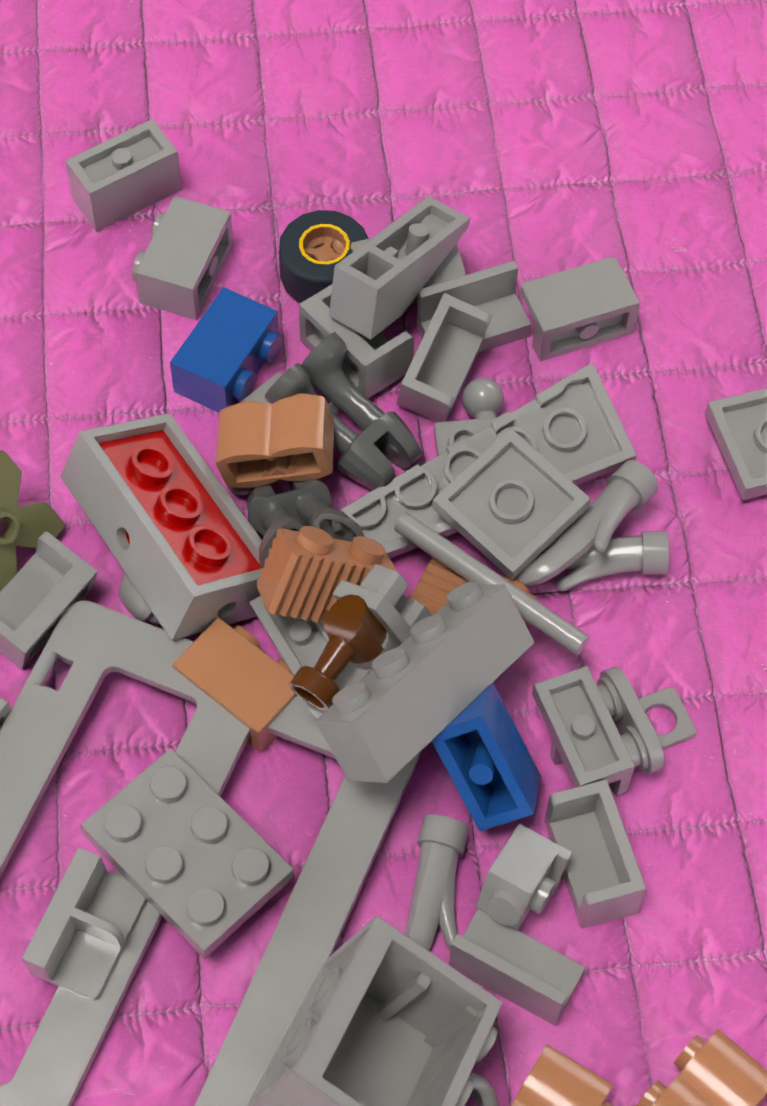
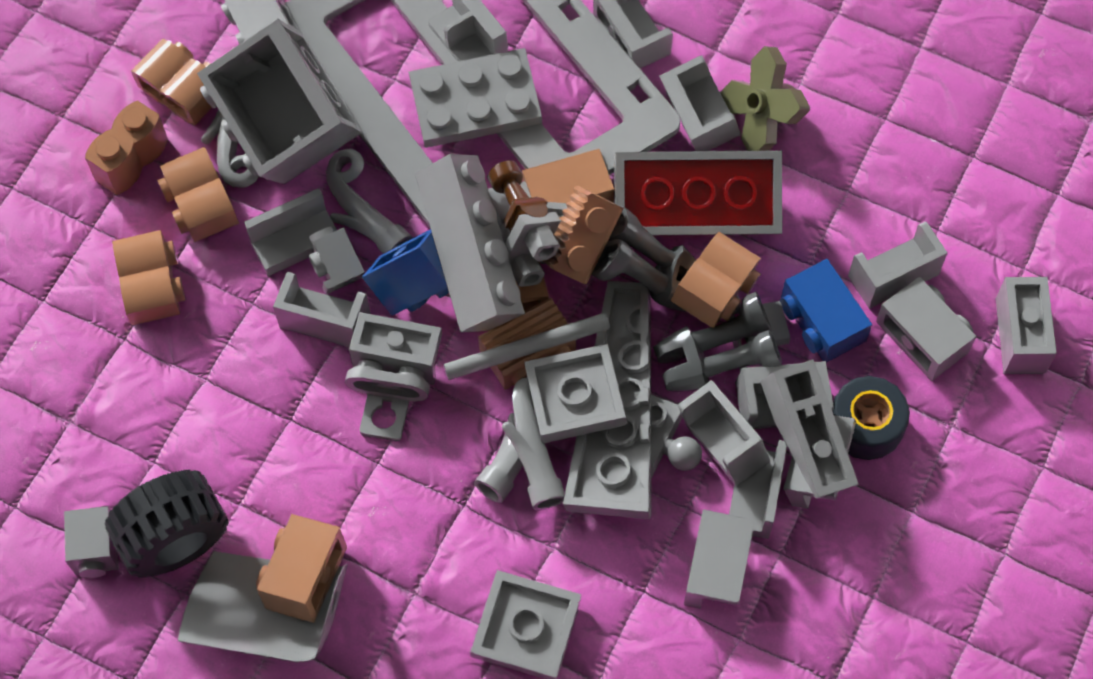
camera: 125 degrees right, 5 degrees up
none -> light grey panel [848,221,947,309]

